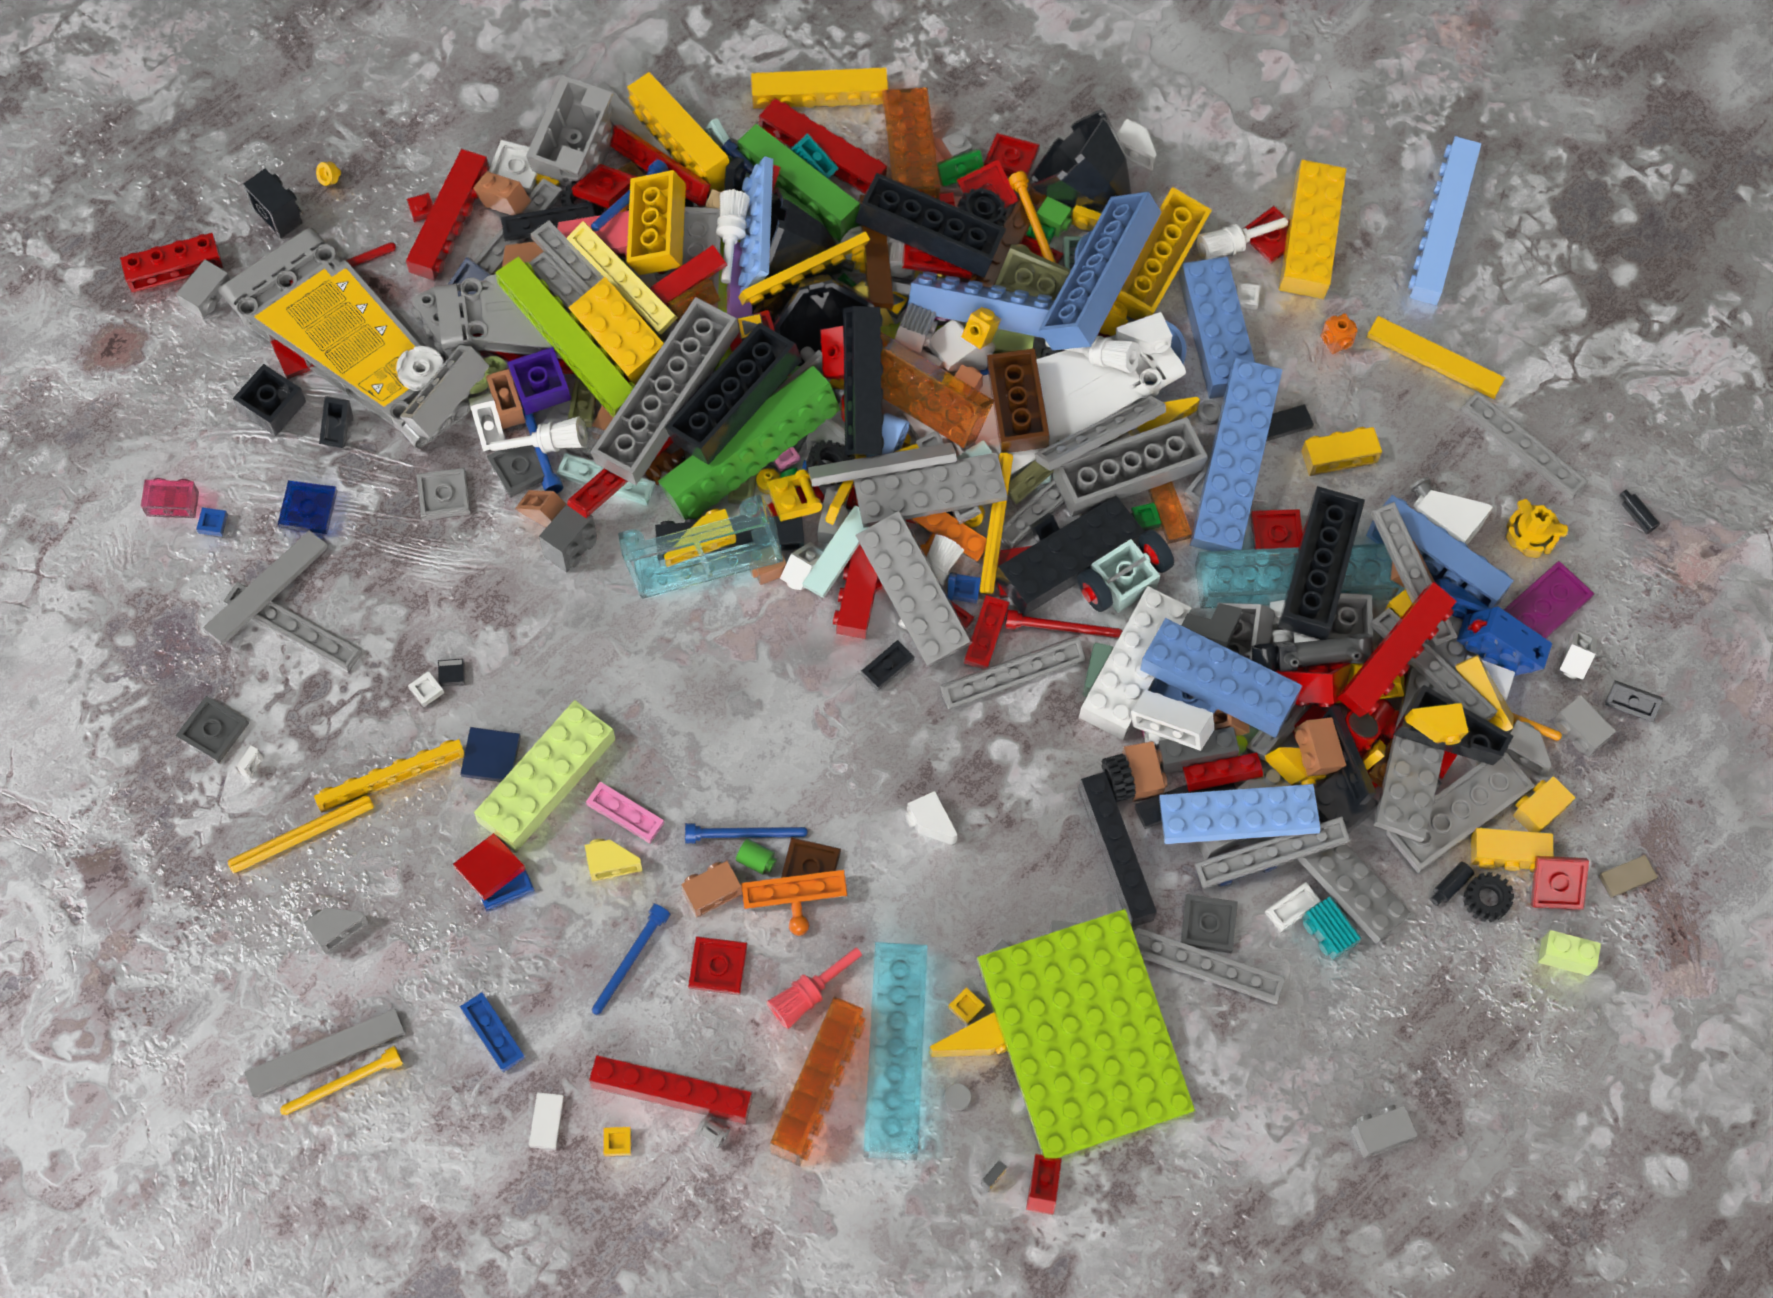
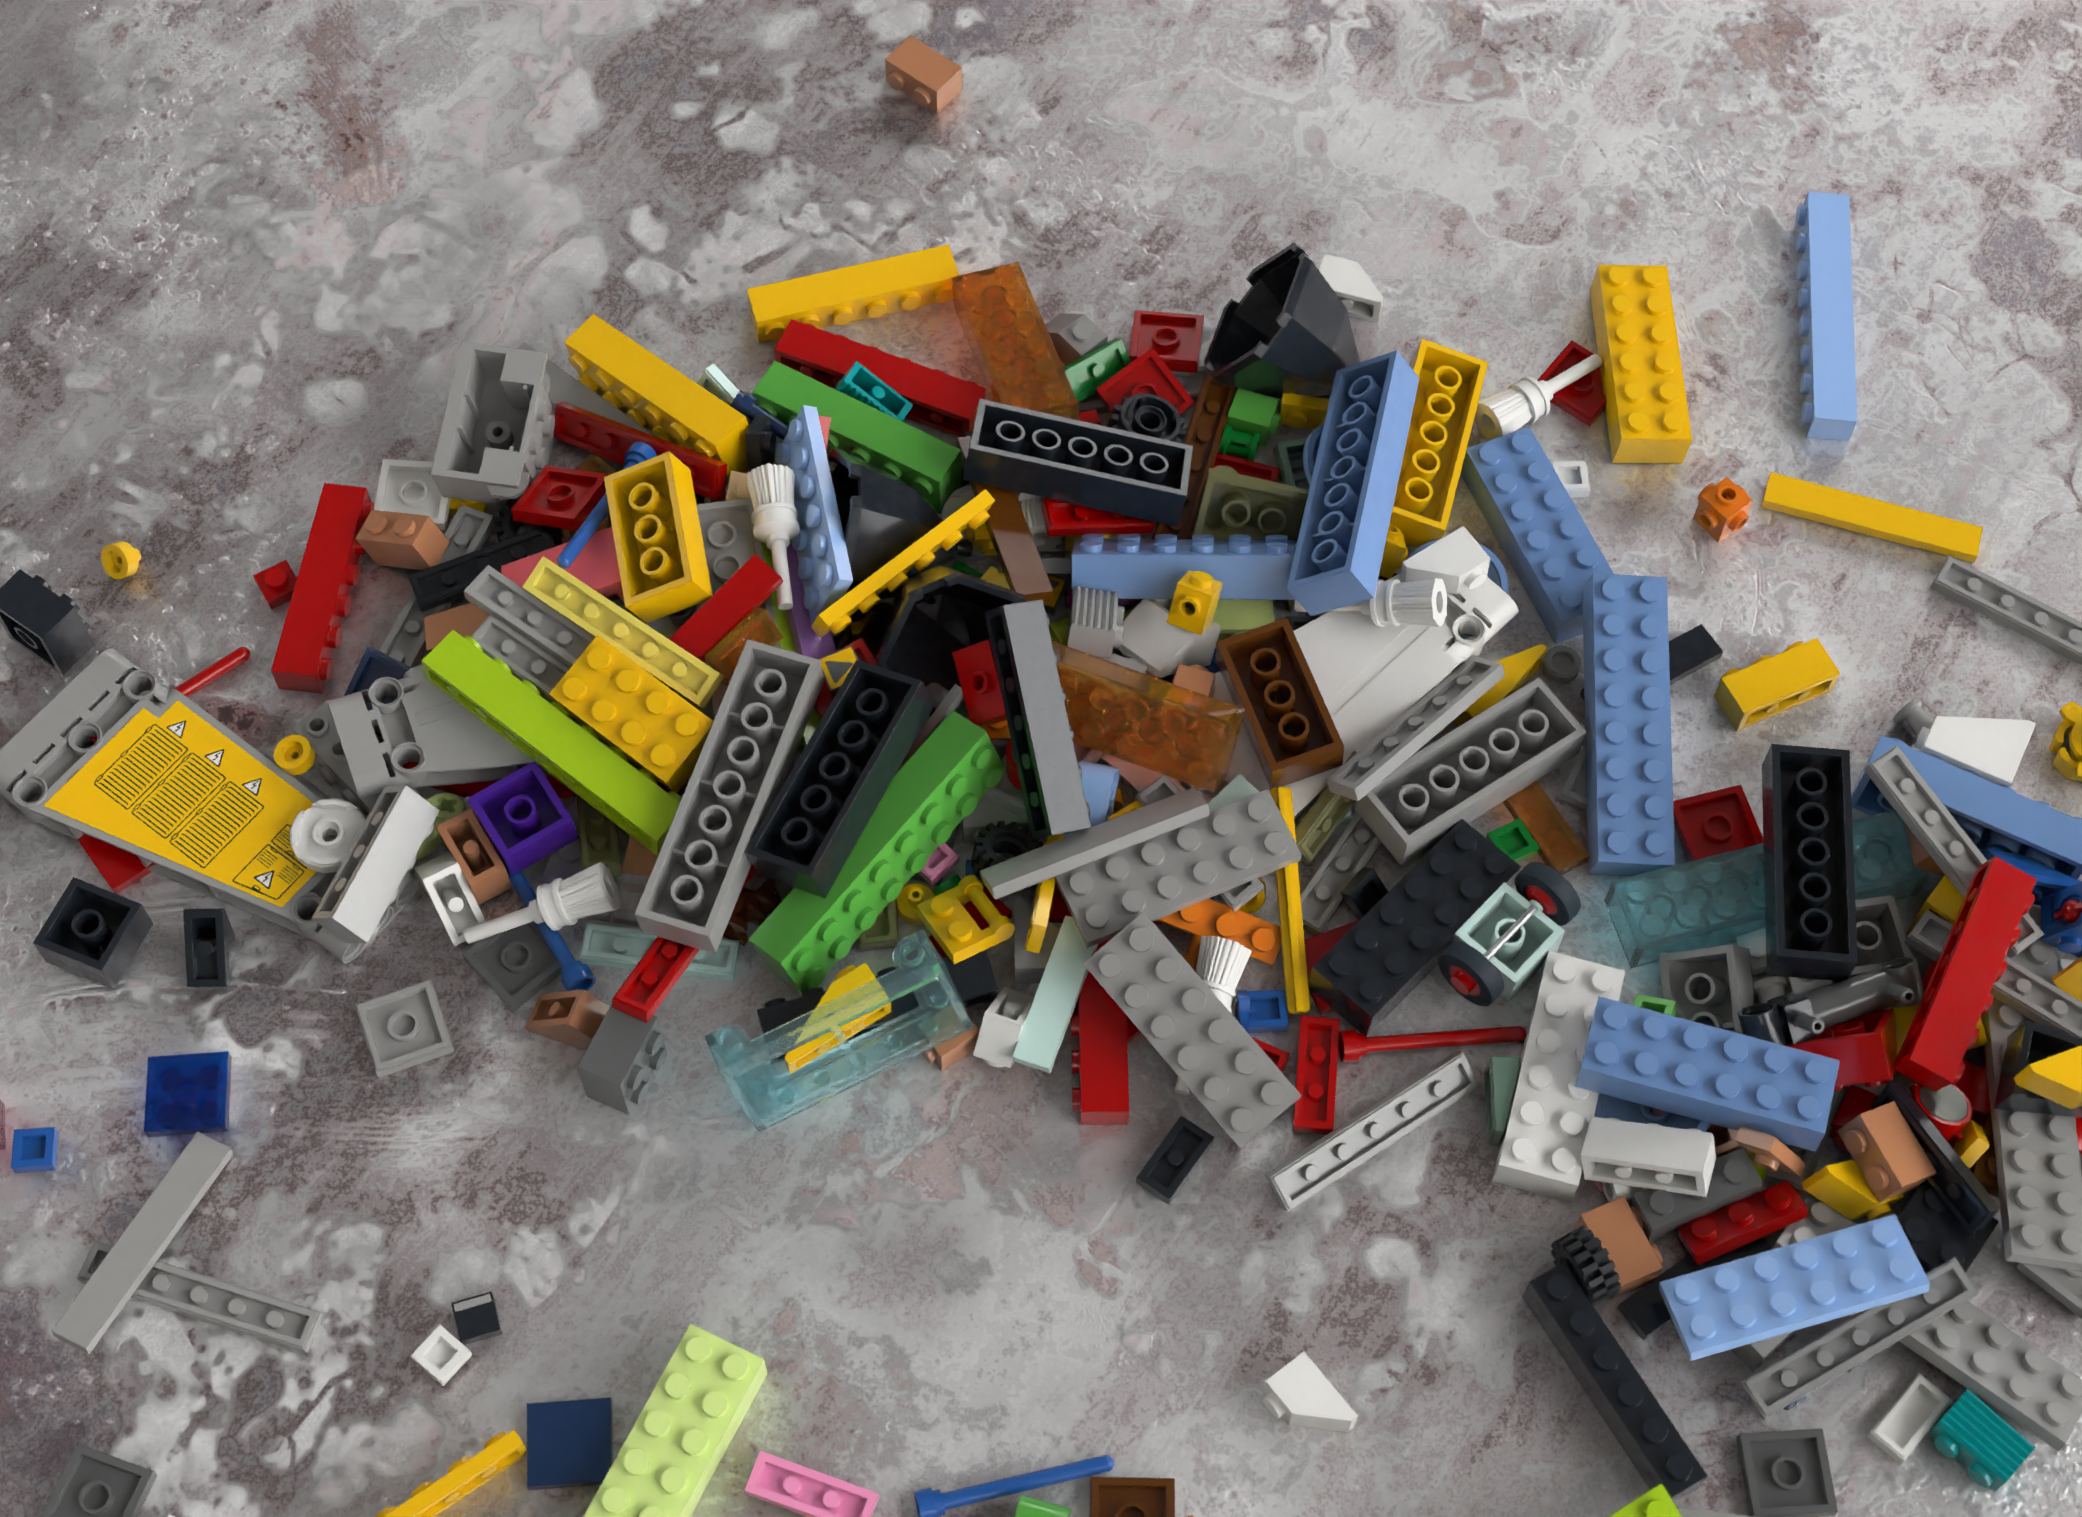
camera: 10 degrees left, 5 degrees down
light orange piece [1008,171,1056,263] -> none
dark grey tile [1181,603,1243,648] -> none
none -> yellow tile [274,735,316,776]
none -> nougat plate [1734,1127,1806,1178]

